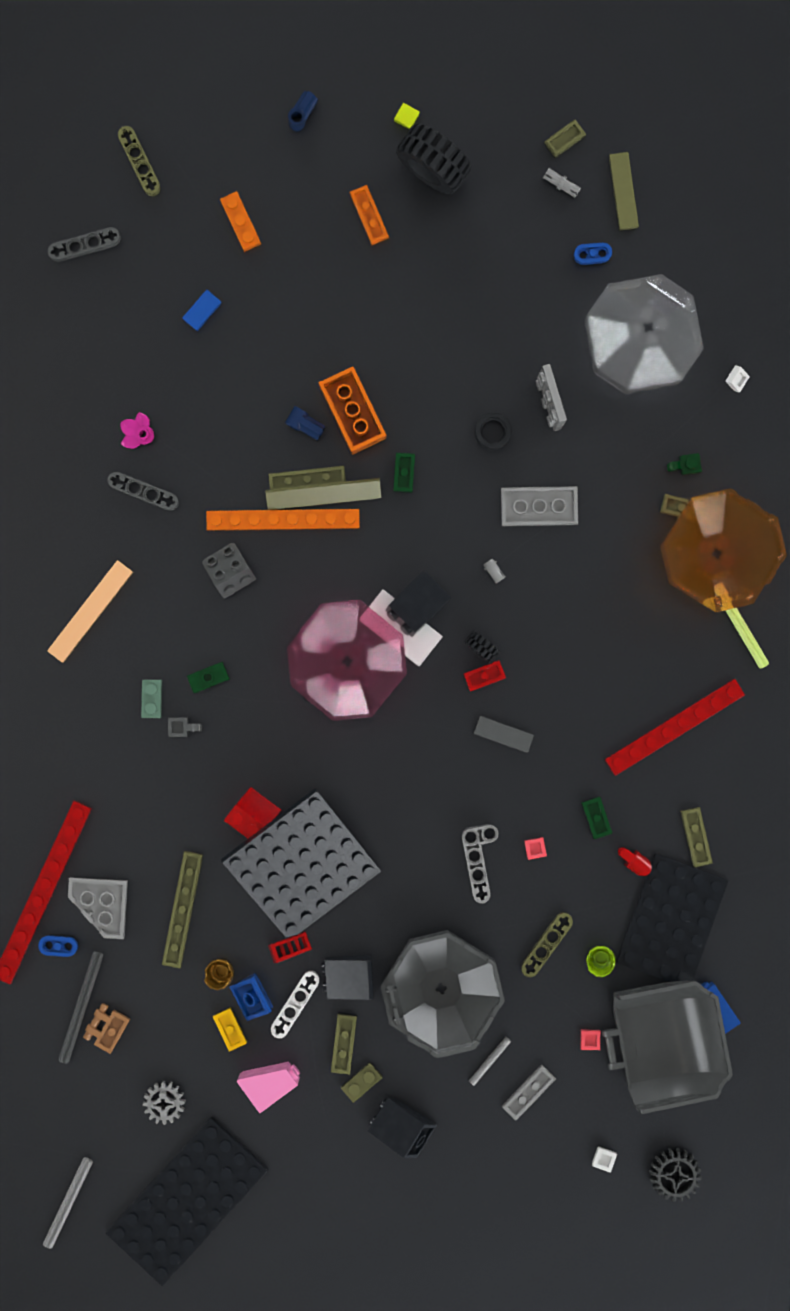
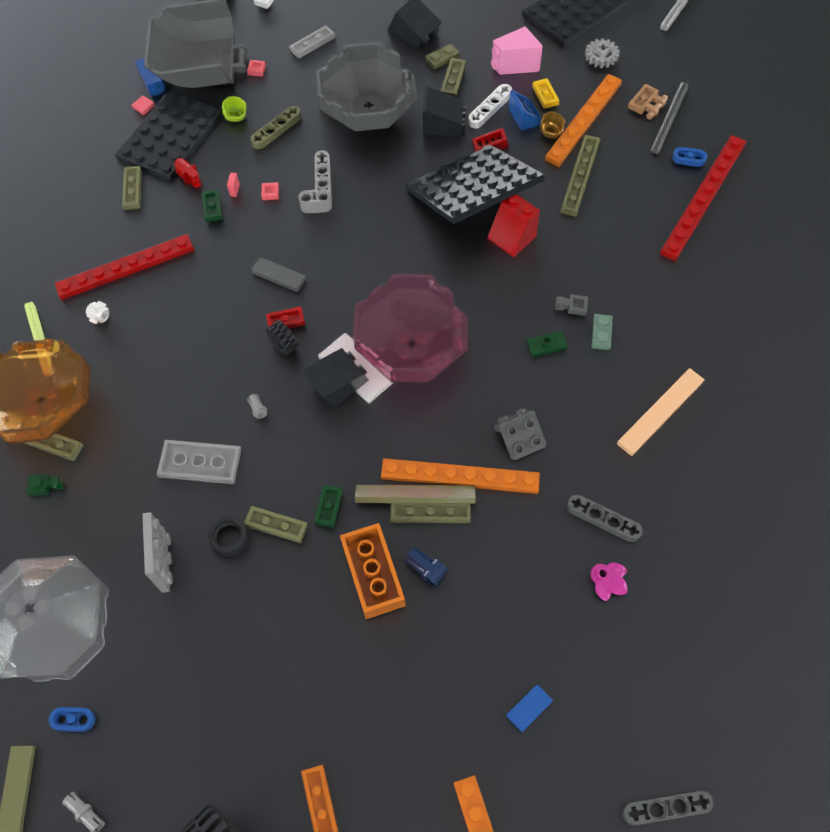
camera: 165 degrees left, 25 degrees down
light grey plate [68,877,128,939] -> none
none -> white gear [86,301,109,324]
none -> coral tile [132,95,155,116]
none -> coral tile [227,173,240,197]
none -> olive plate [244,506,308,543]
none -> orange plate [545,74,622,167]

